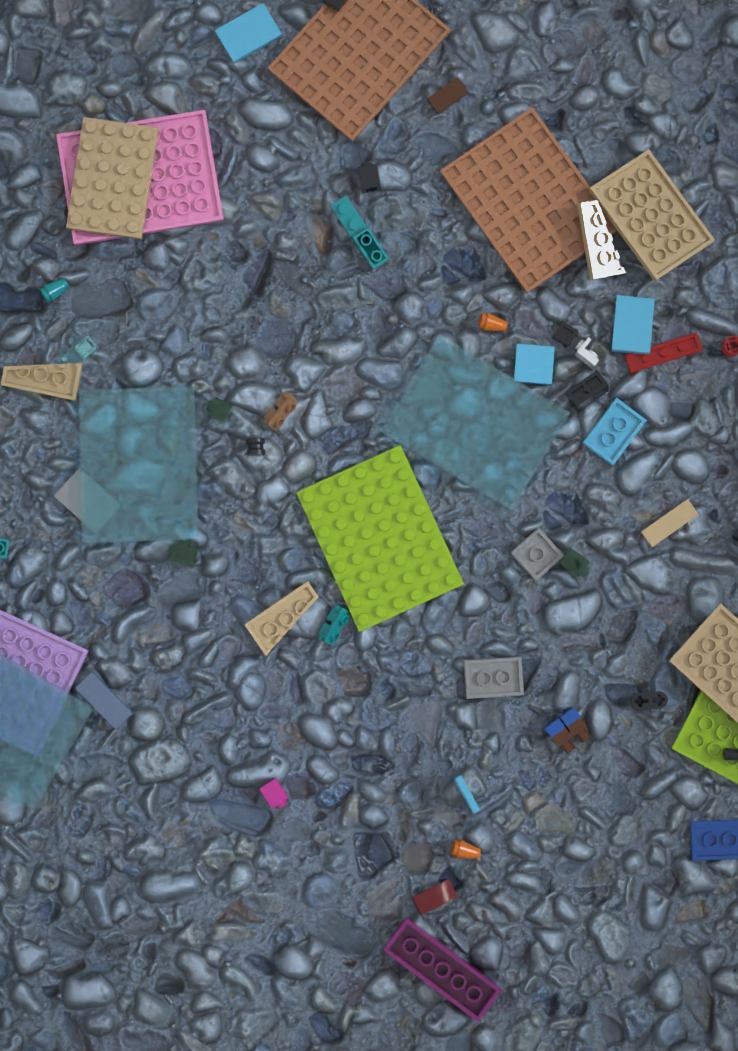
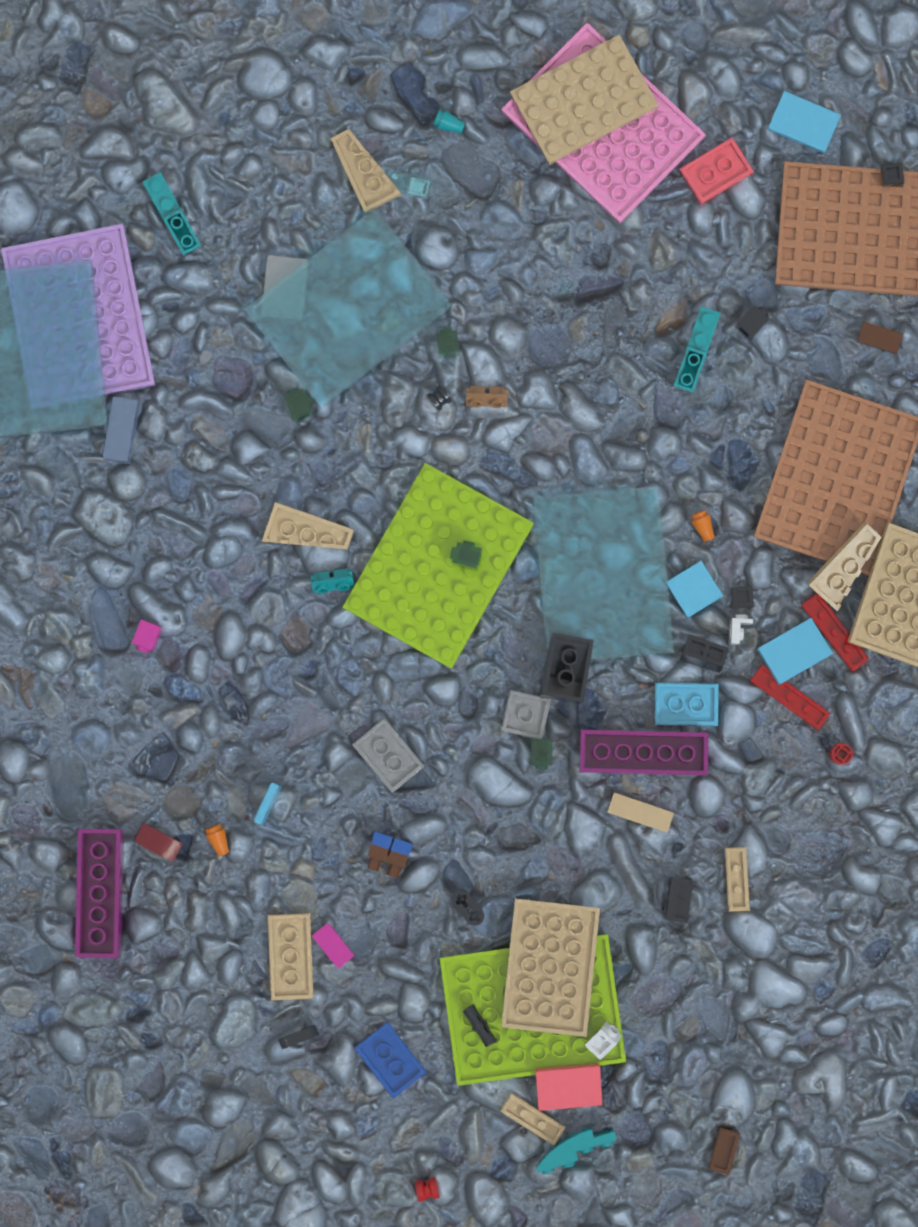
camera: 60 degrees right, 0 degrees up
none -> tan tile [268,913,314,1000]
none -> black beam [278,1025,319,1049]
none -> dark pink tile [312,922,355,969]
none -> clear green brick [450,540,483,571]
none -> black slope [538,633,594,704]
none -> magenta brick [579,730,708,776]
none -> coral tile [679,137,754,205]
none -> red tile [801,593,869,672]

